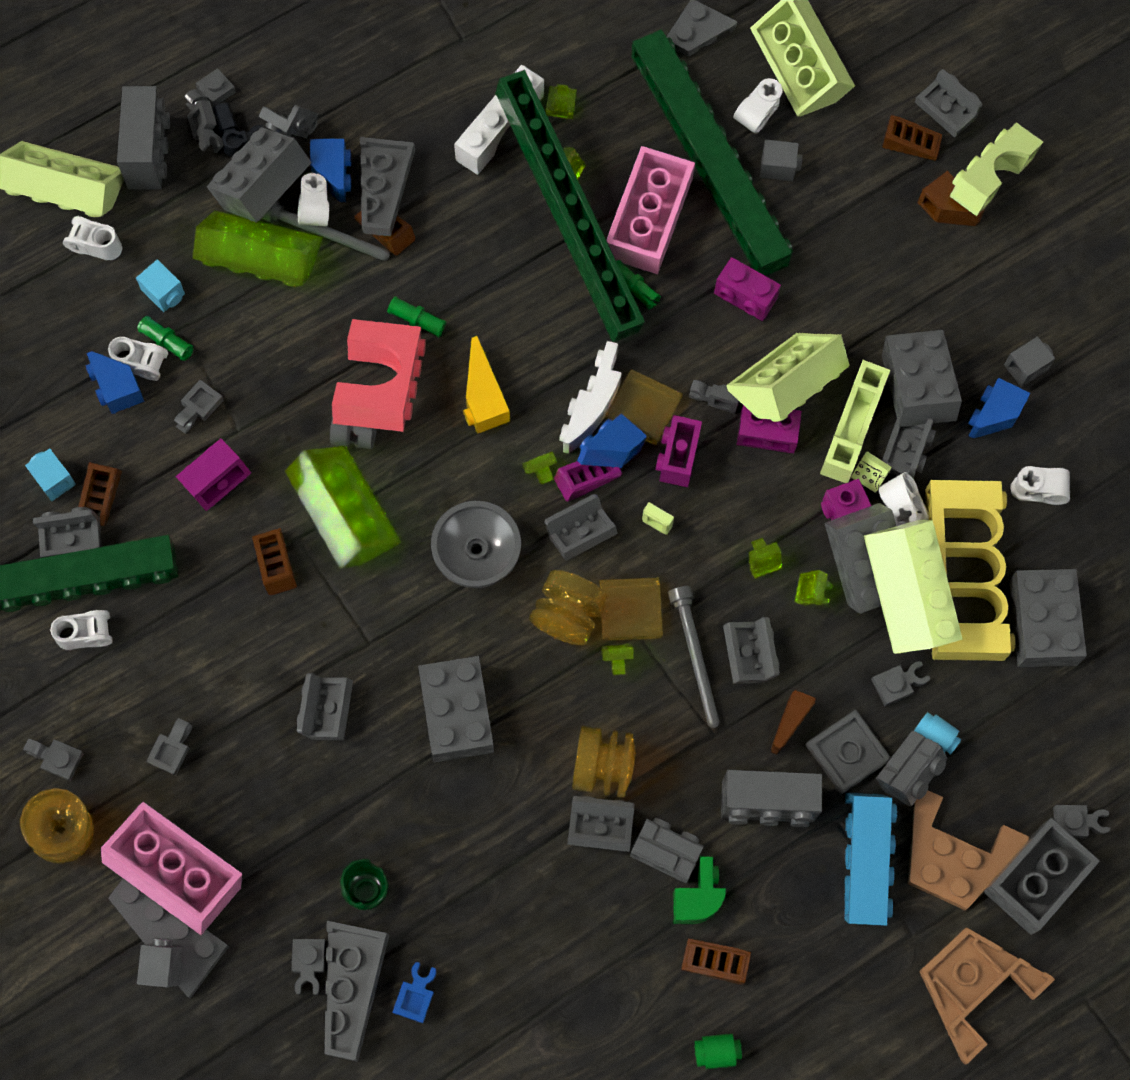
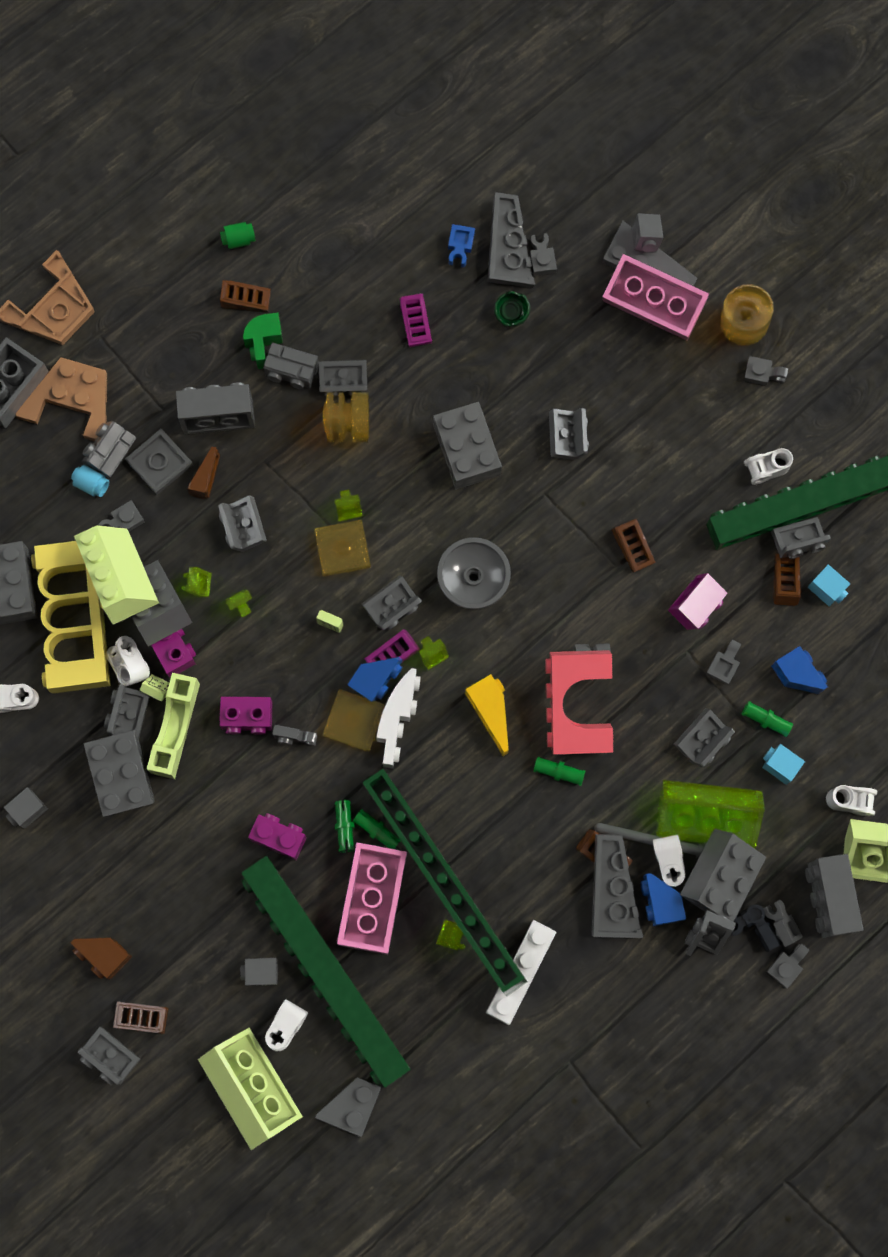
camera: 170 degrees right, 5 degrees up
white piece [108,337,168,381] -> none
dark grey plate [146,718,192,776] -> none
clear neon green slope [285,446,401,569] -> none
clear yellow wheel [529,570,607,646] -> none
clear neon green tile [546,84,577,119] -> none
magenta brick [656,415,702,487] -> none
dark grey piece [668,586,719,728] -> none
yellowish green slope [726,333,850,422] -> none
dark azure wedge [845,793,897,926] -> none
yellowish green arch [950,122,1043,216] -> none
blue slope [968,378,1030,438] -> none
none -> green pin [334,800,355,853]
none -> magenta slope [400,294,432,347]
none -> dark grey bracket [674,708,735,767]

